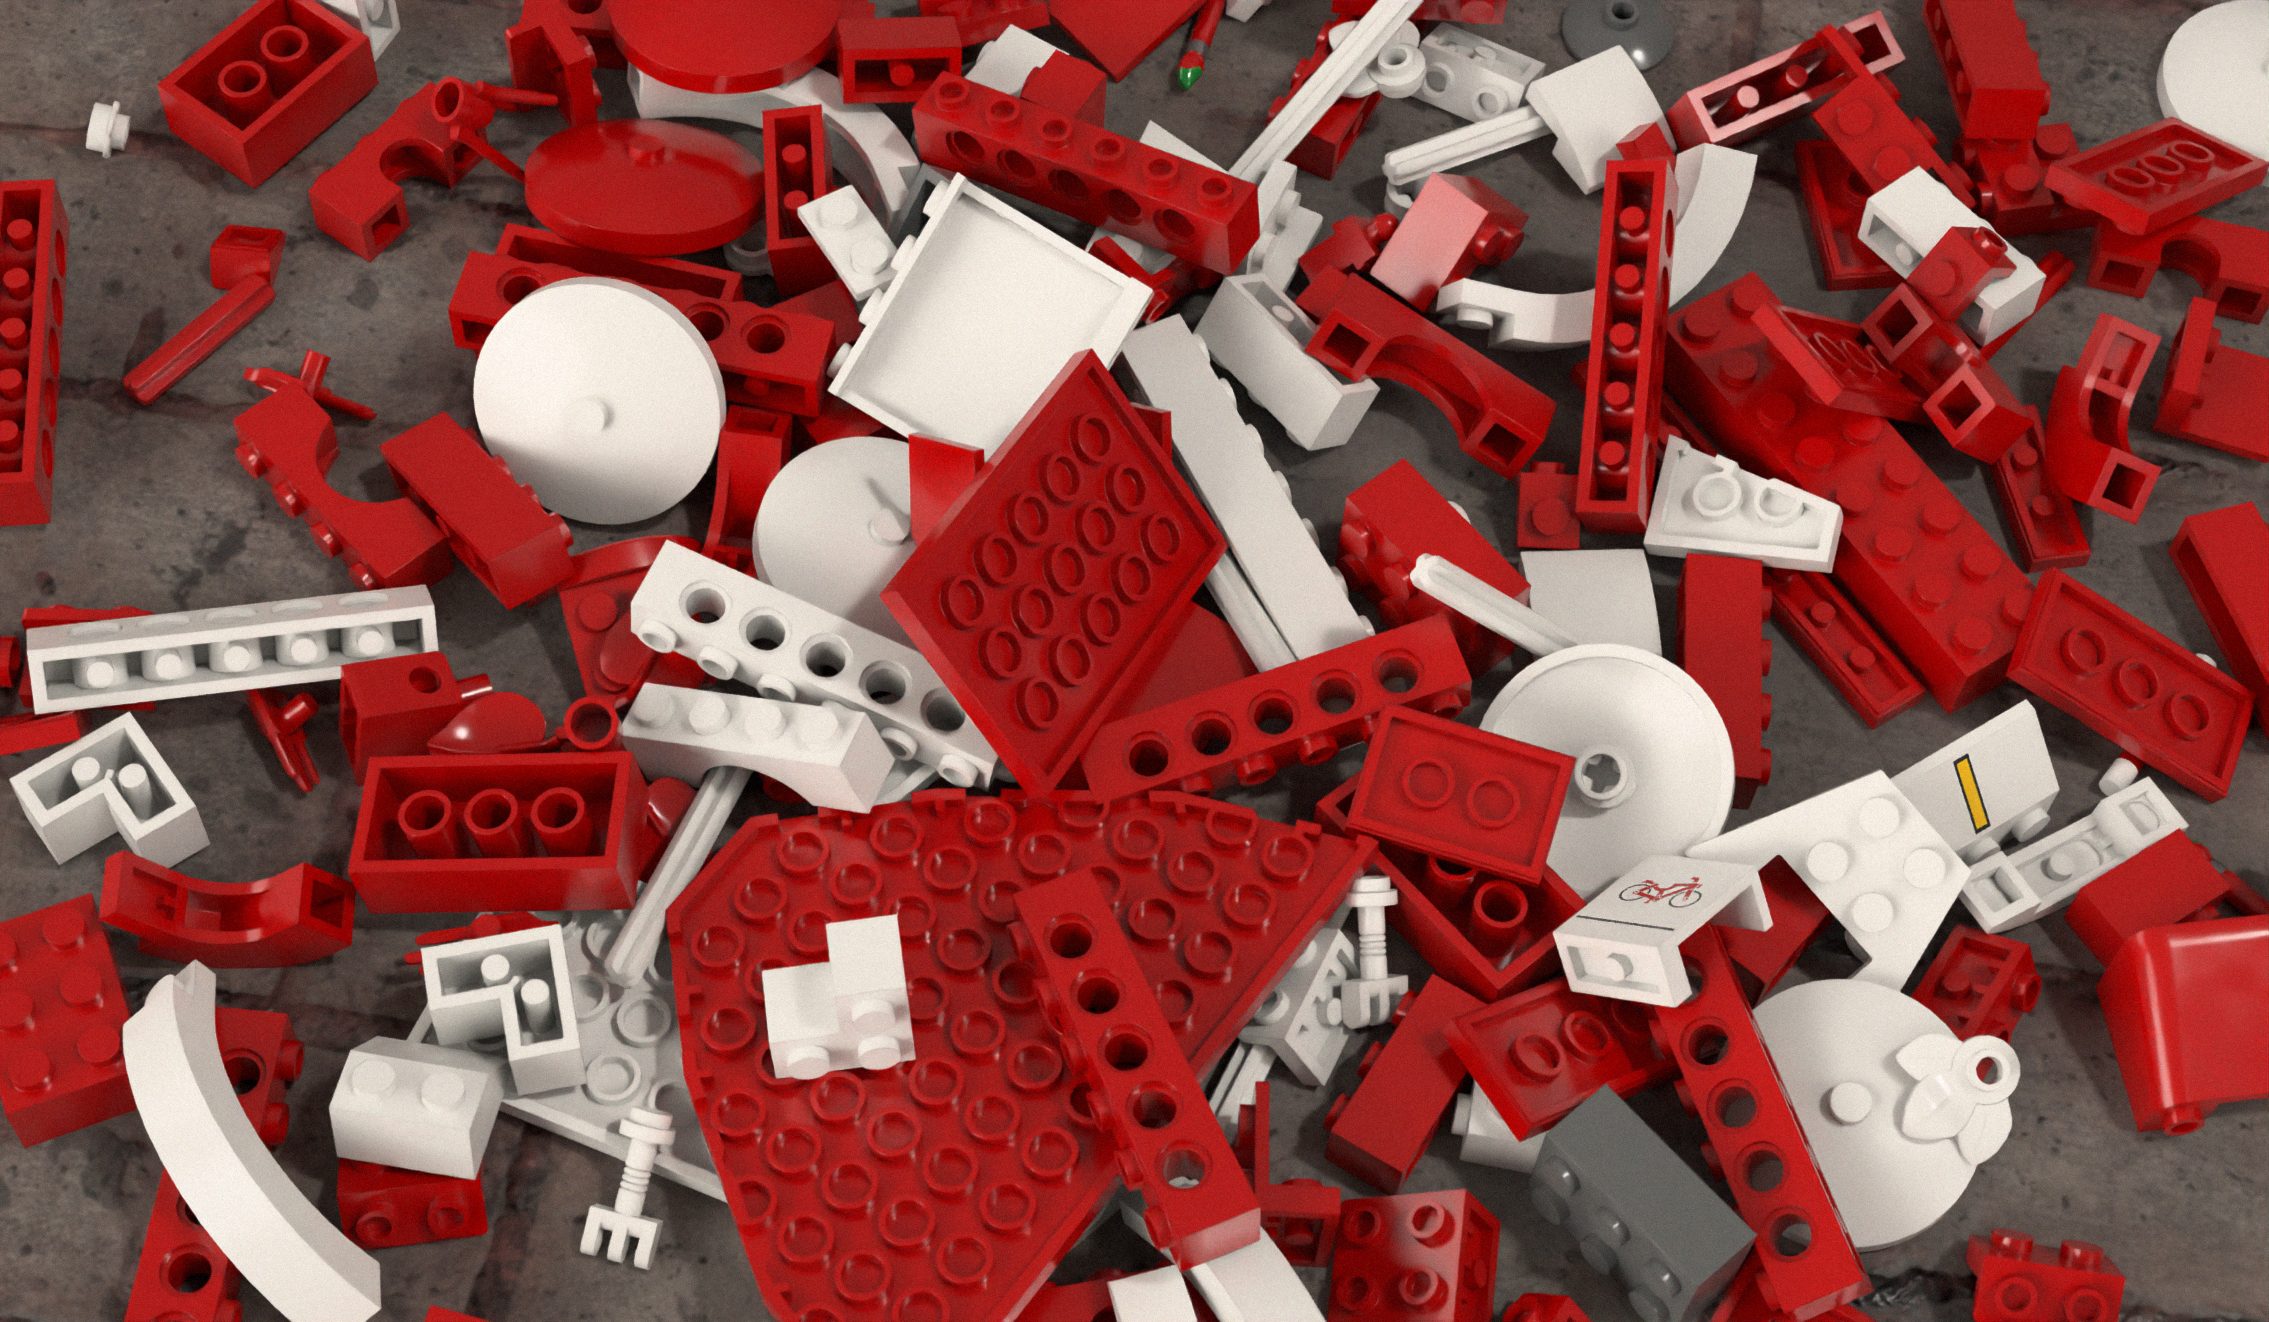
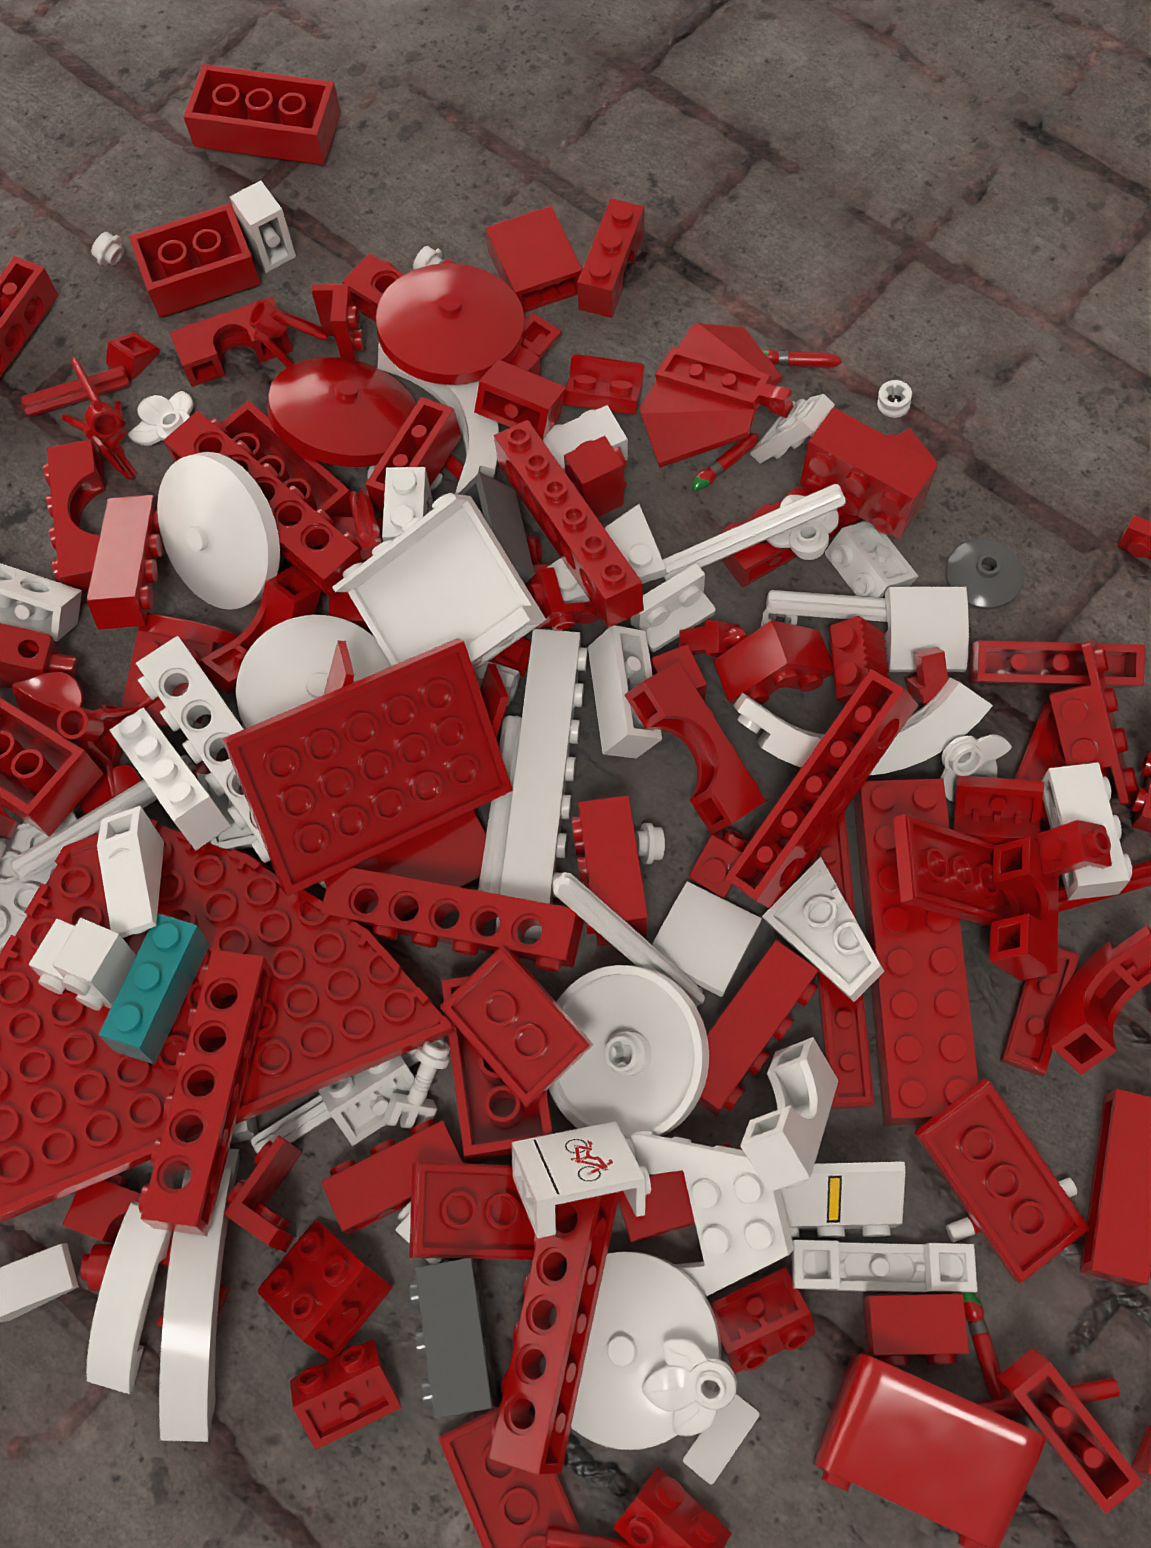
camera: 40 degrees right, 10 degrees up
none -> red plant [62,358,126,439]
none -> white slope [97,806,164,938]
none -> teal brick [98,913,210,1065]
none -> white plate [128,391,194,446]
none -> red axle [348,489,382,550]
none -> white sticker [683,1394,760,1484]
none -> white arch [741,1037,839,1193]
none -> red brick [829,616,890,705]
none -> white plate [940,735,1012,802]
none -> red bracket [953,775,1044,844]

